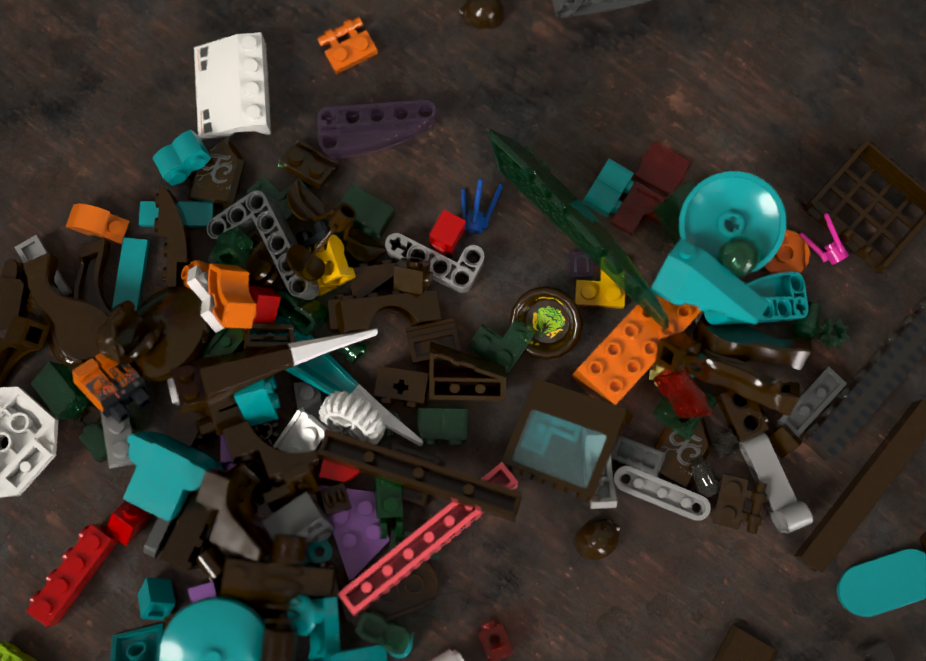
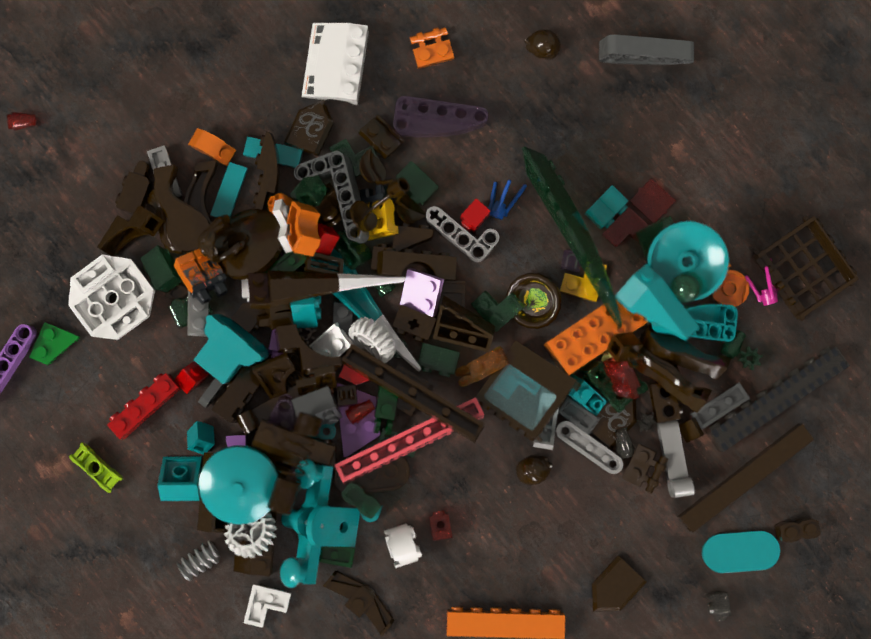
camera: 15 degrees right, 5 degrees up
teal brick [153,130,211,186] -> none
dark brown arch [196,468,270,562] -> none
dark brown brick [393,257,433,294] -> none
none -> clear red cone [345,399,375,424]
none -> plate [400,268,444,317]
none -> clear orange hinge [455,346,509,387]
none -> teal slope [568,374,608,416]
none -> clear green brick [580,361,612,389]

